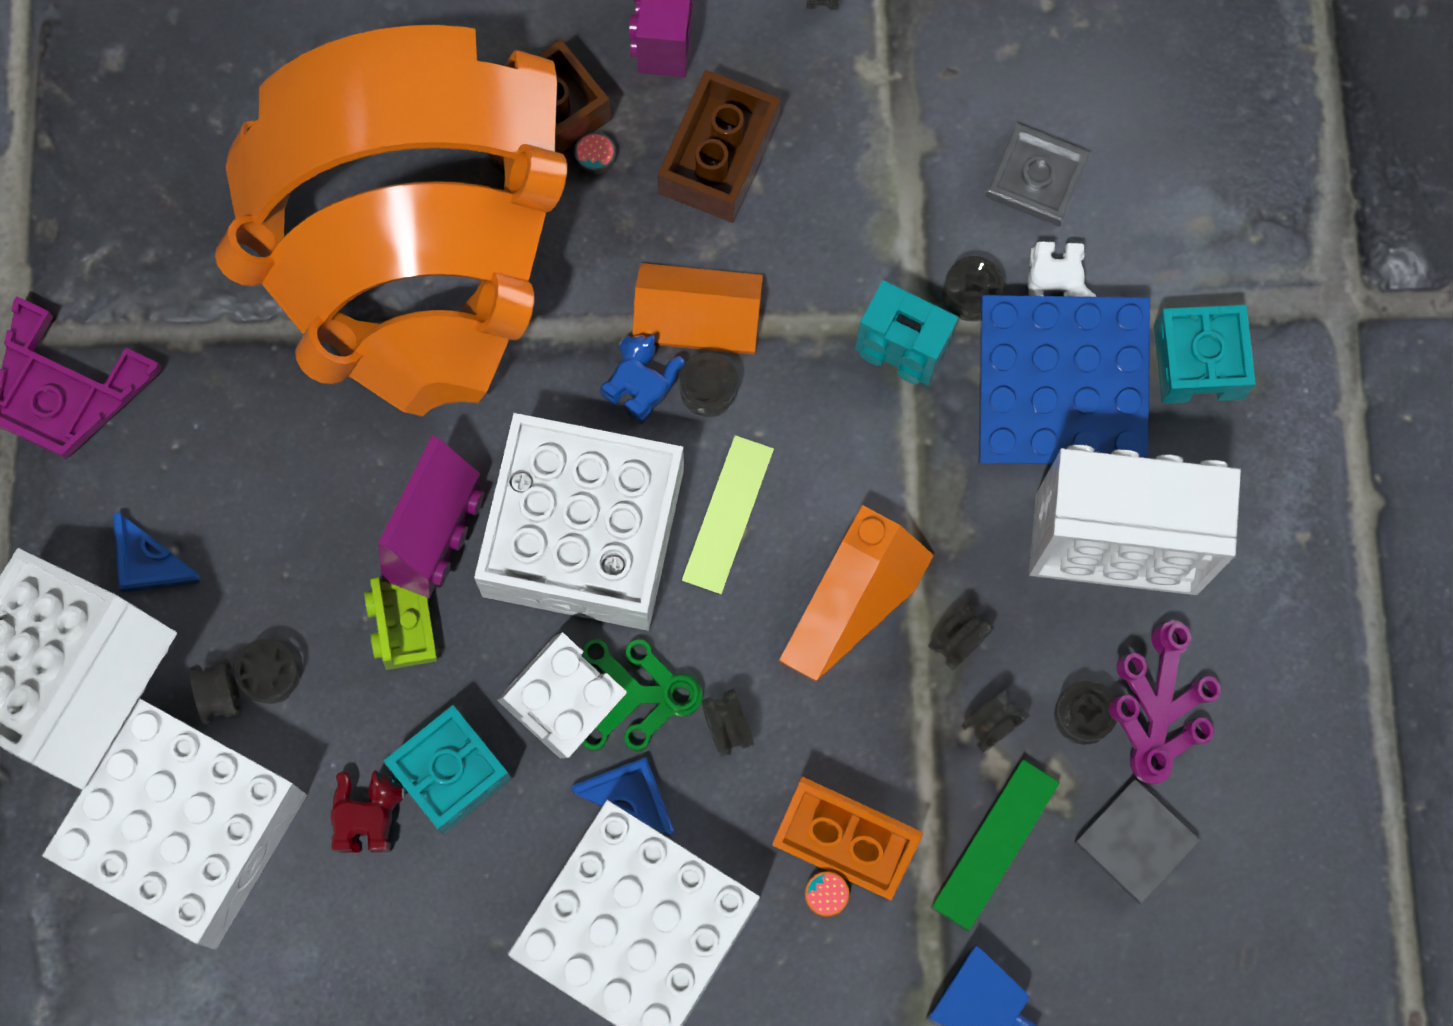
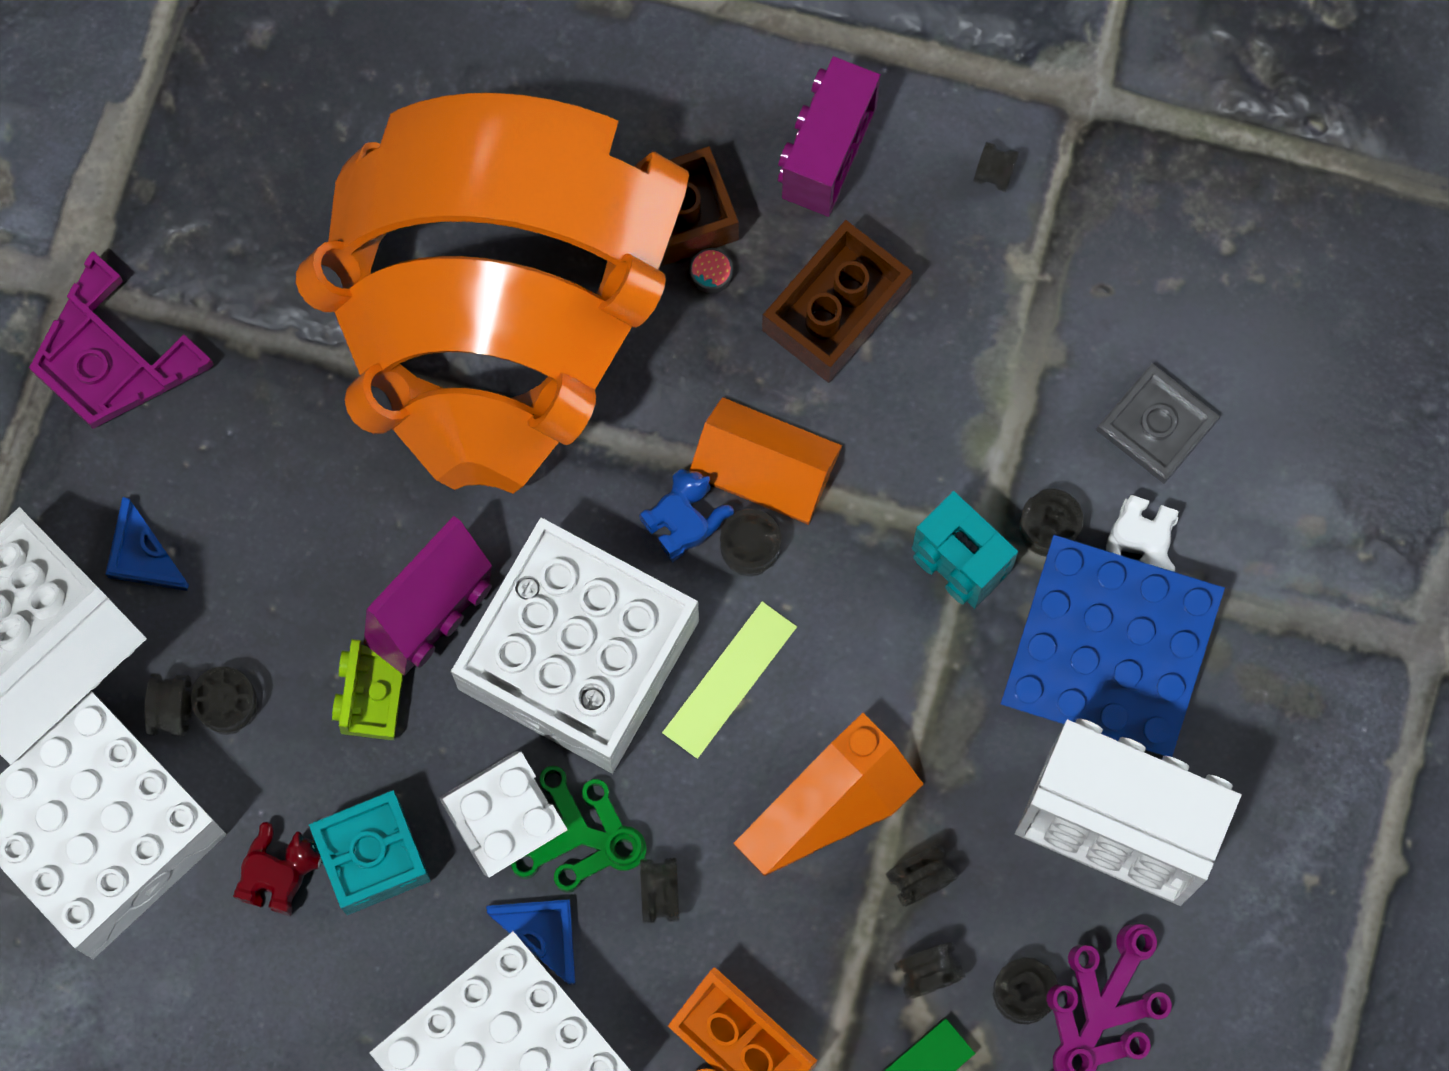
camera: 20 degrees right, 0 degrees up
teal piece [1154,305,1256,404] -> none

